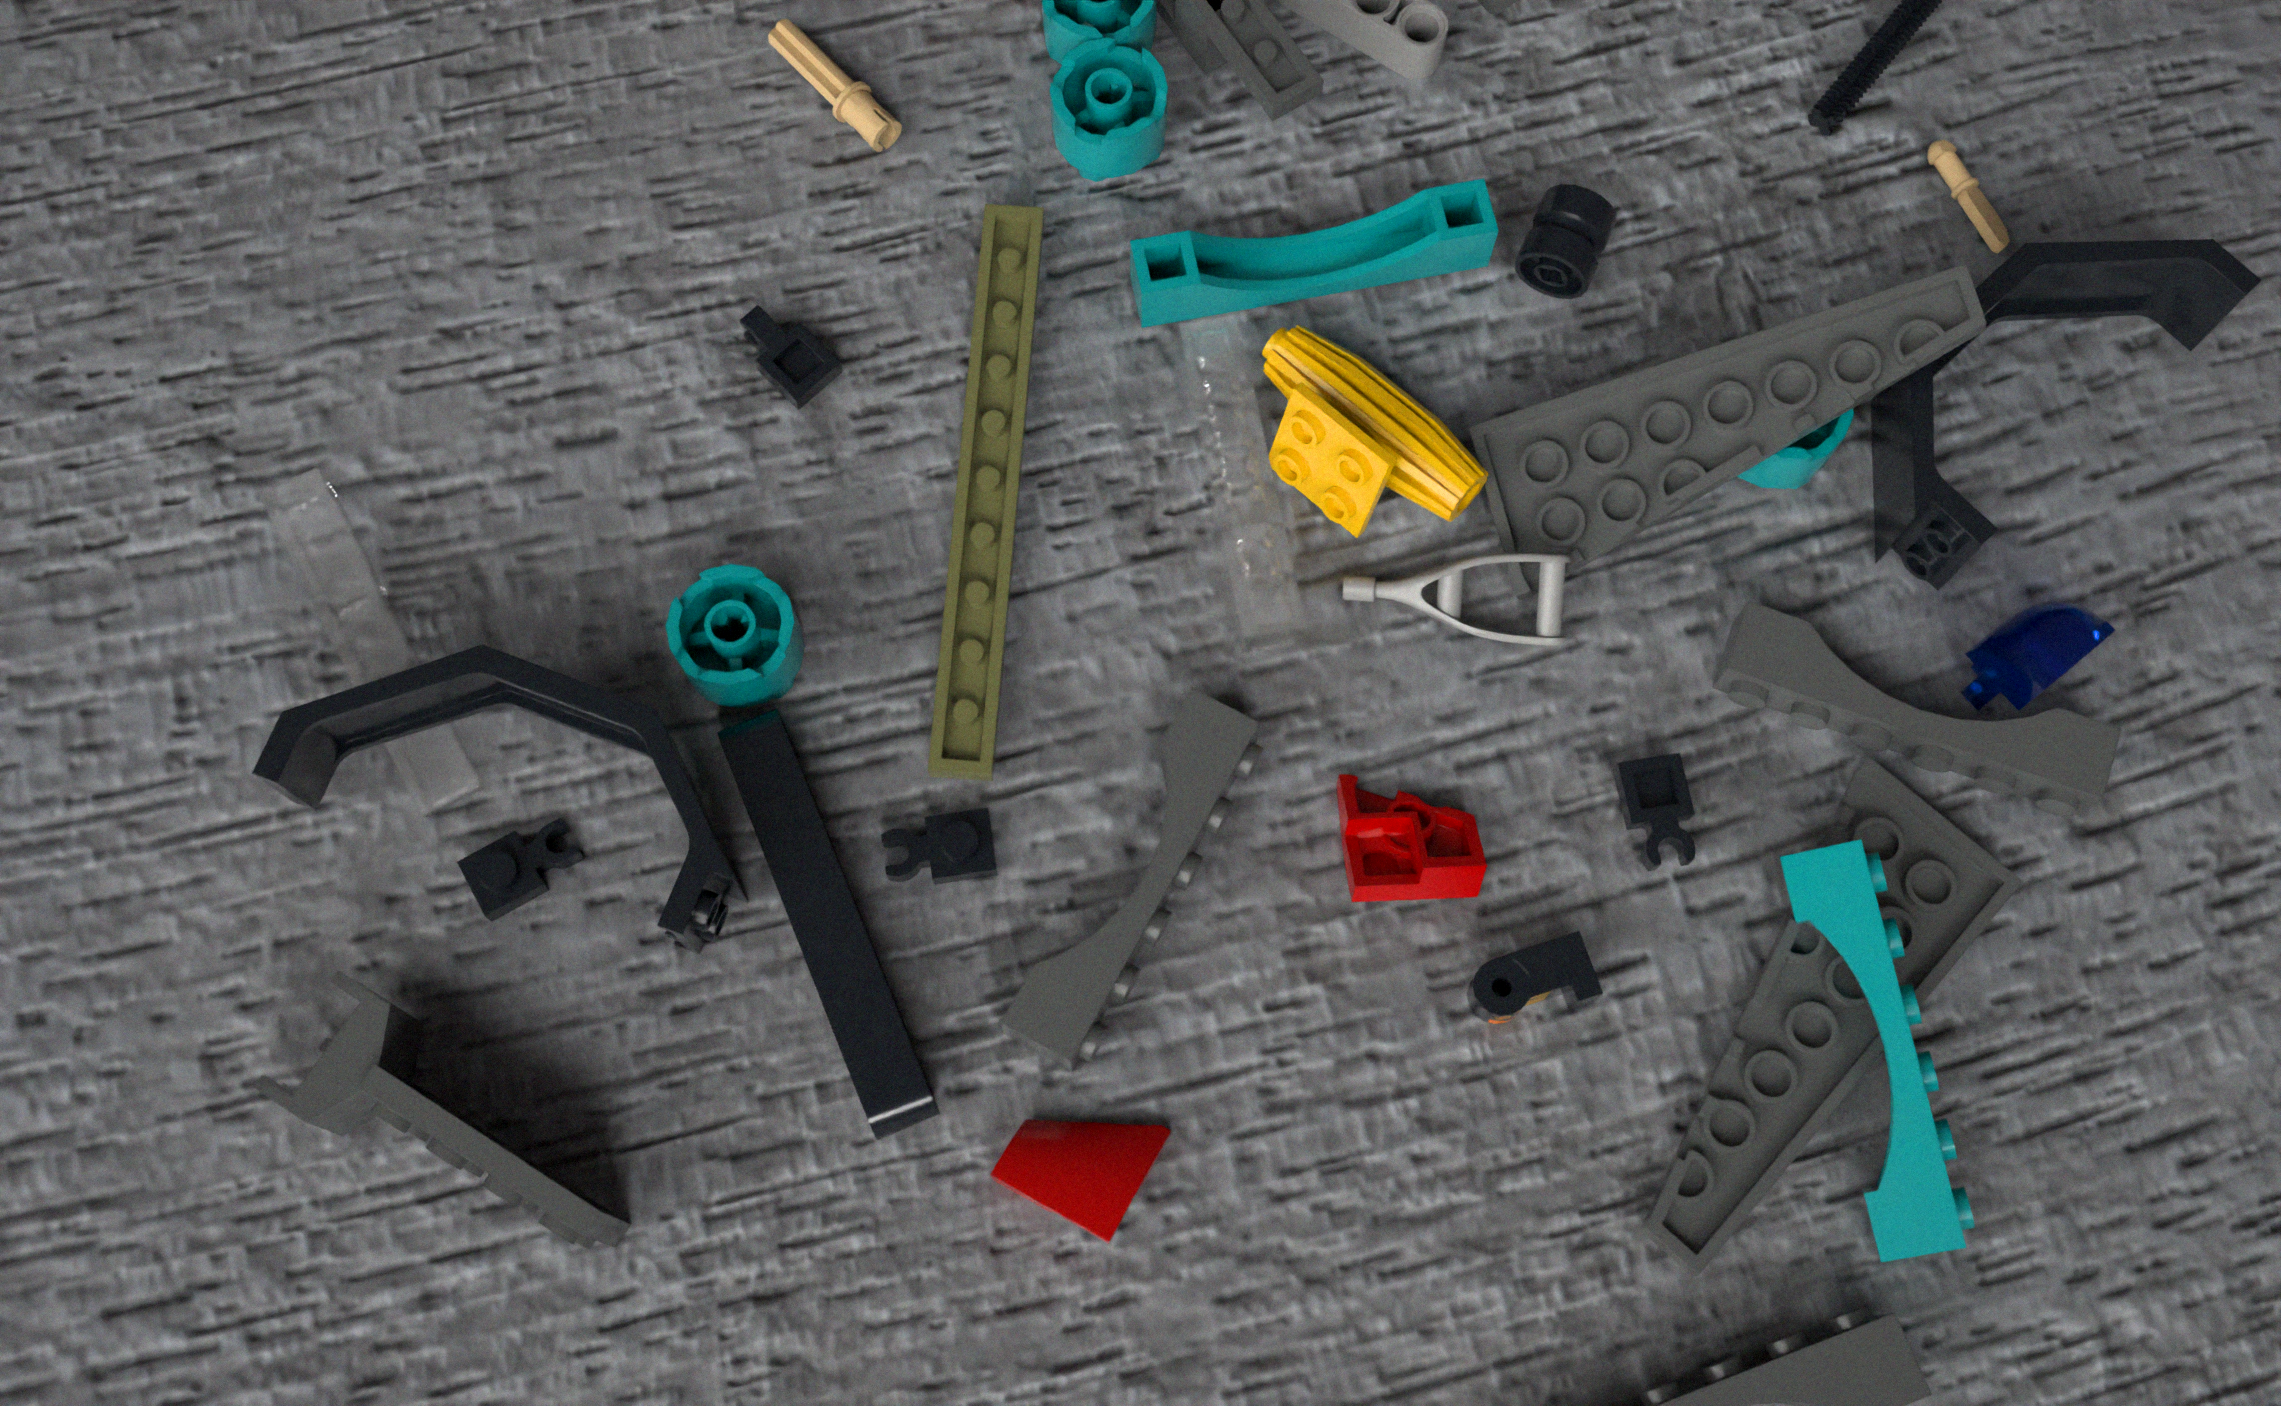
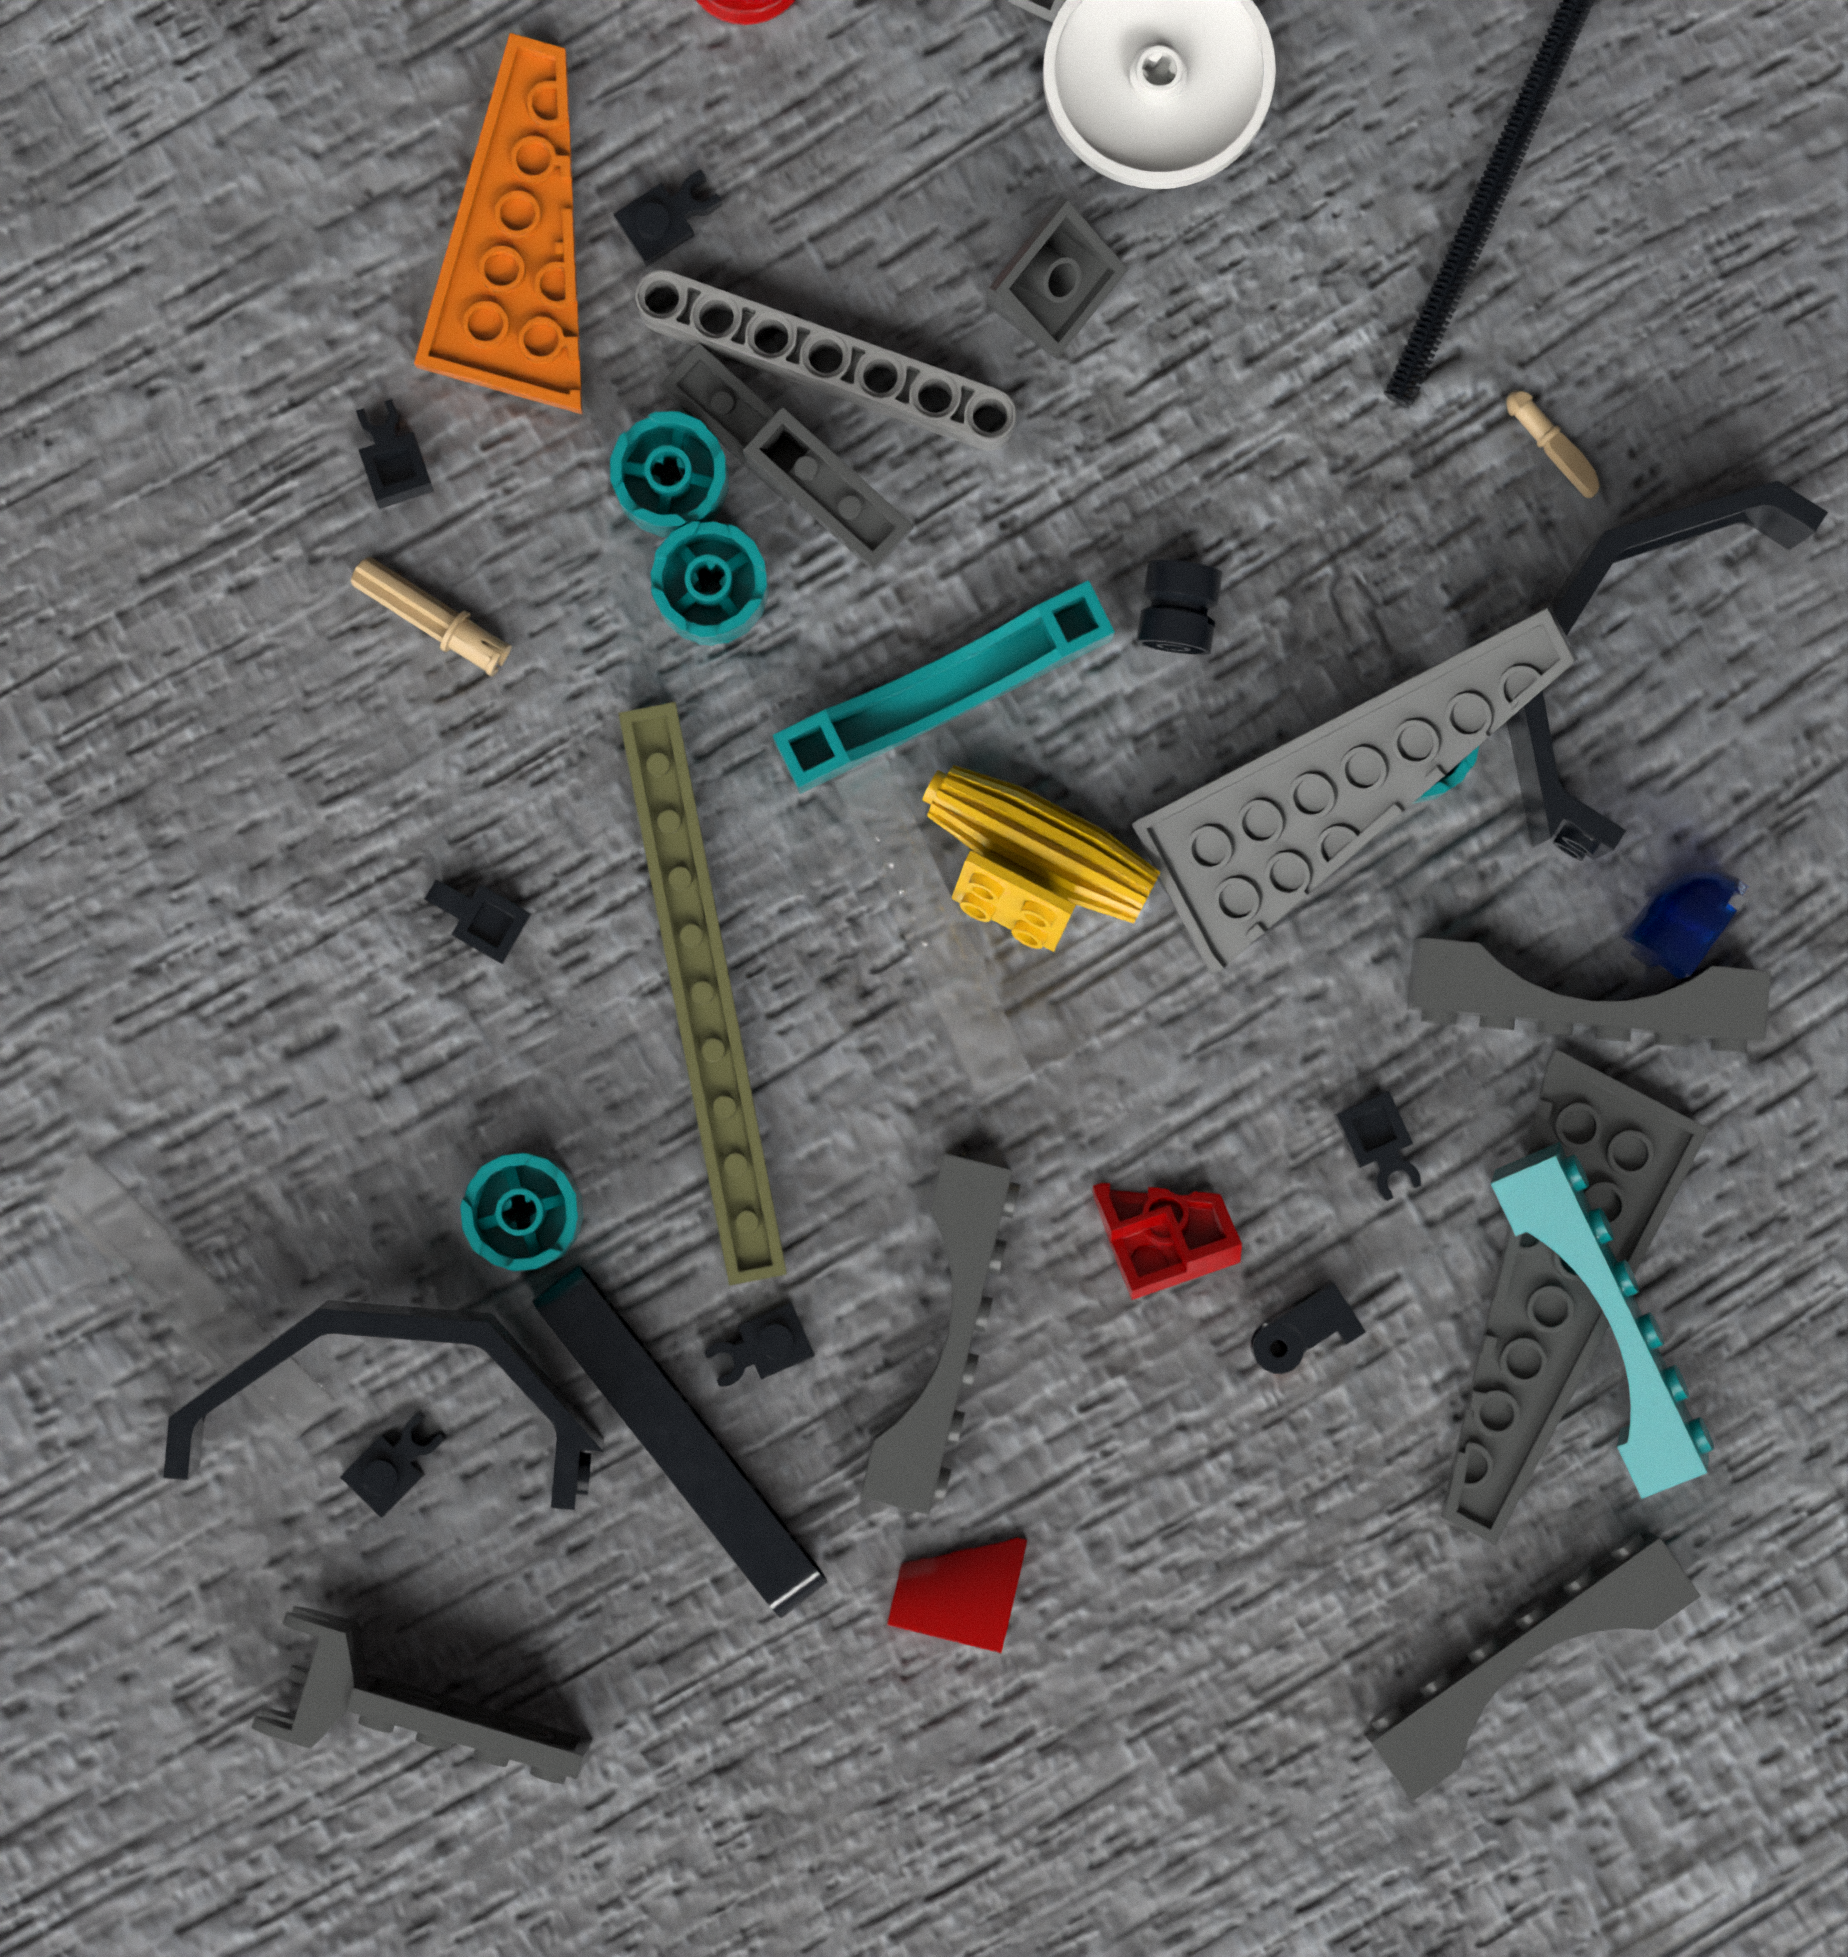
camera: 20 degrees left, 15 degrees up
light grey piece [1343,551,1571,646] -> none

